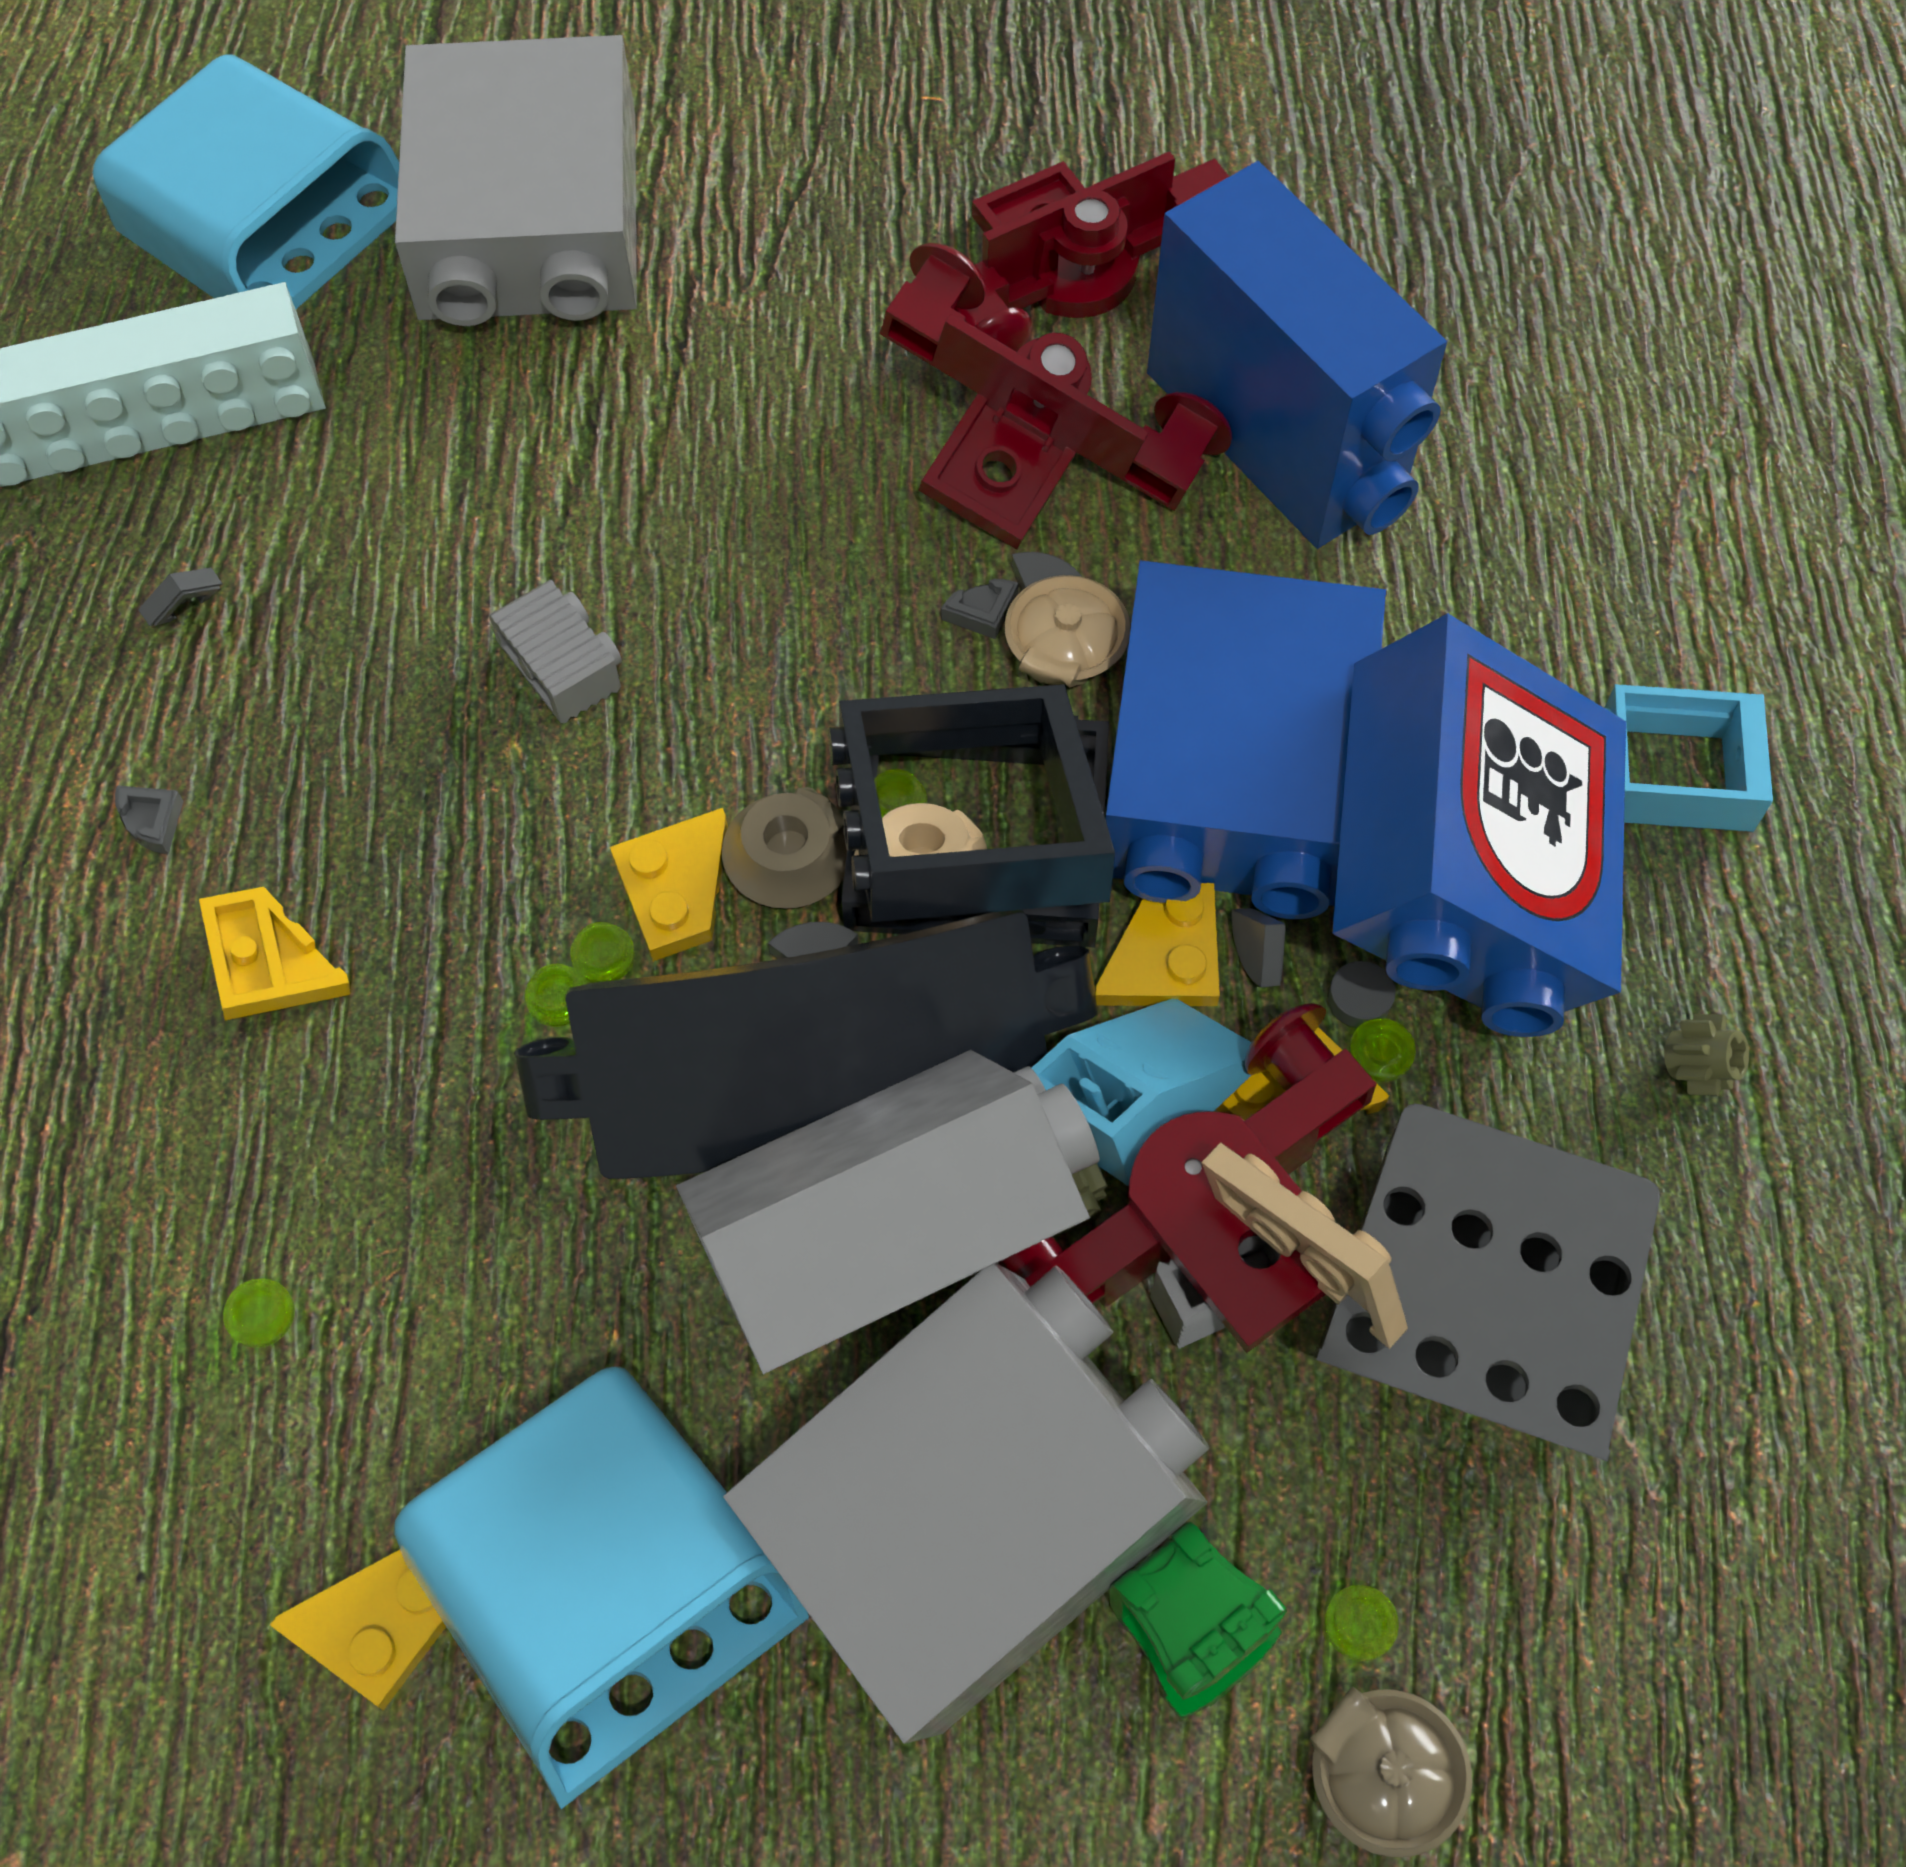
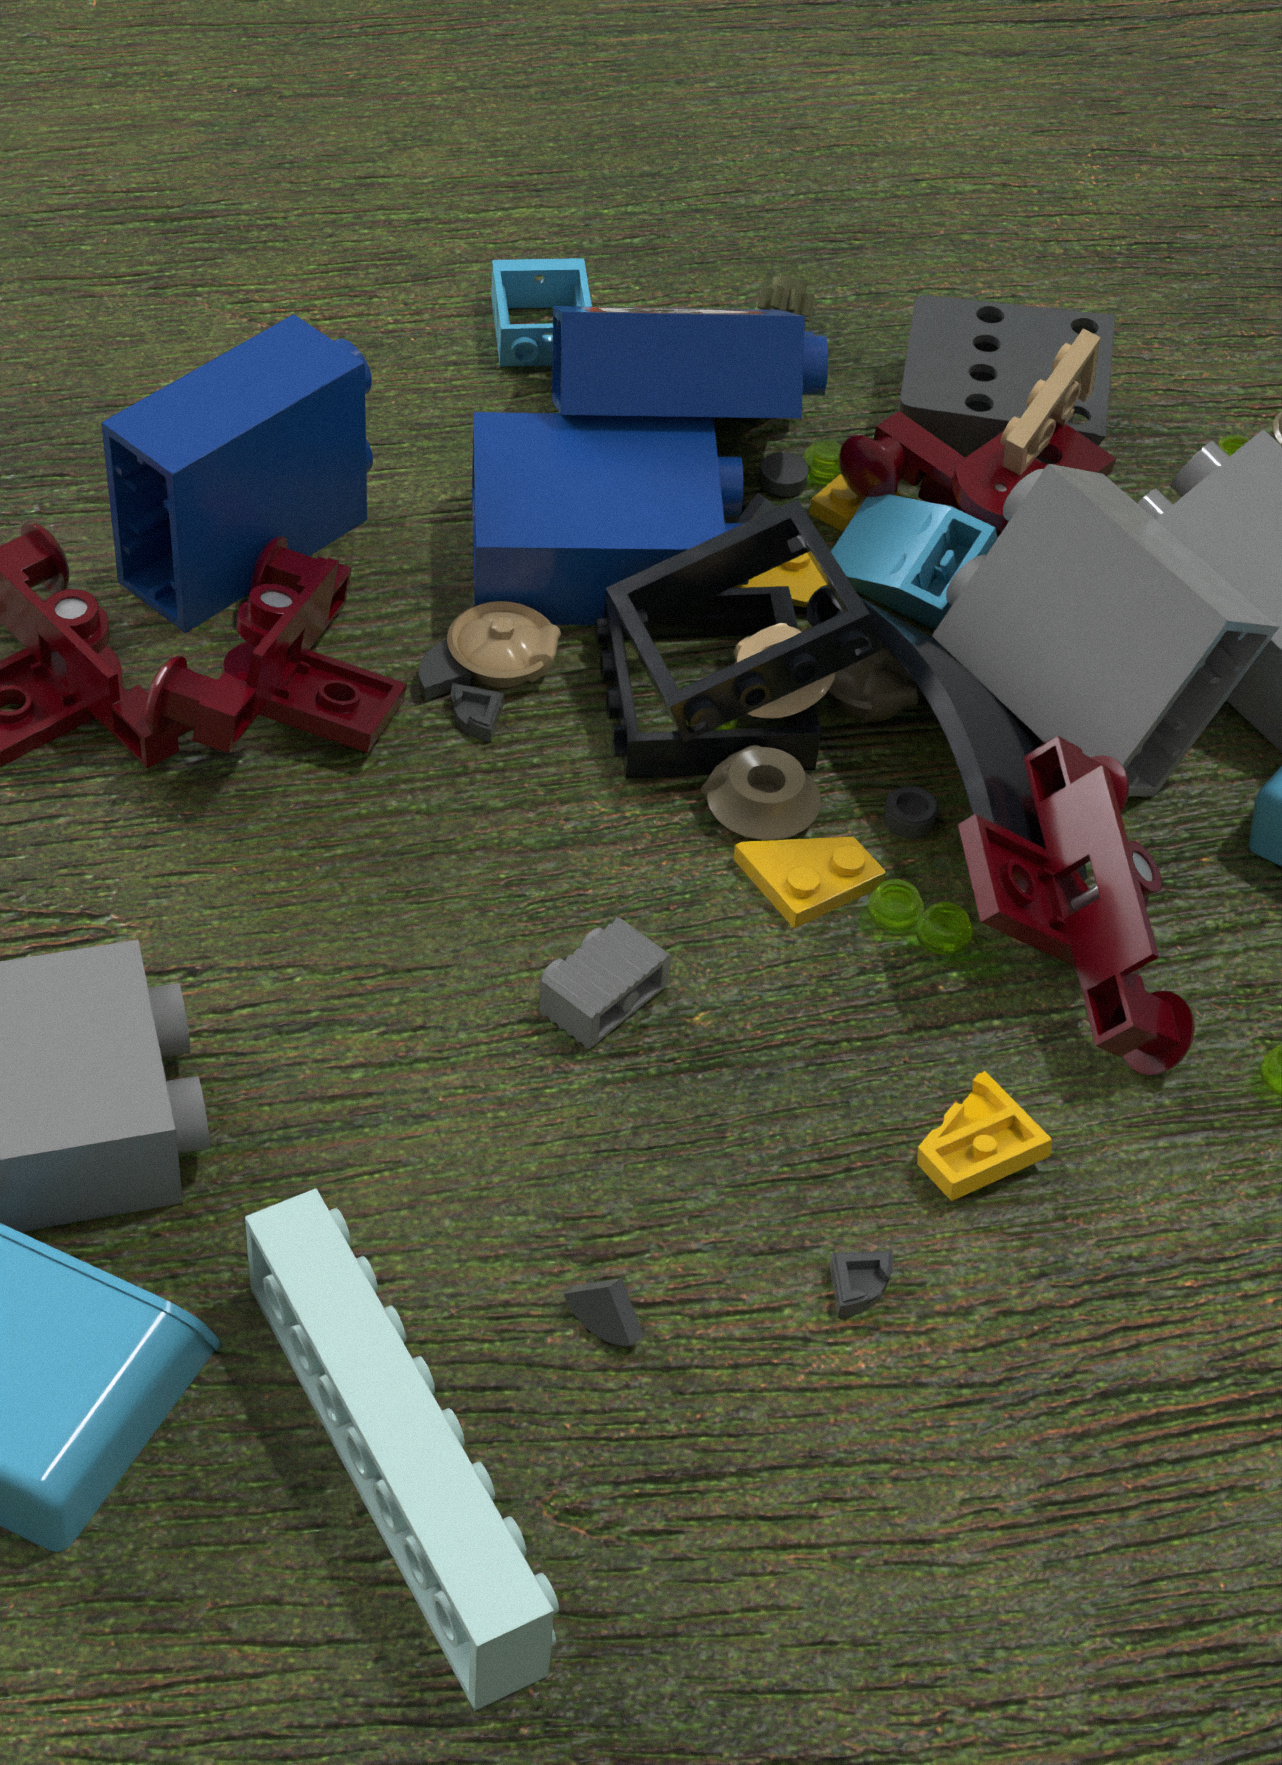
camera: 105 degrees left, 15 degrees down
dark grey tile [768,922,858,959] -> none
none -> dark red piece [958,736,1195,1075]

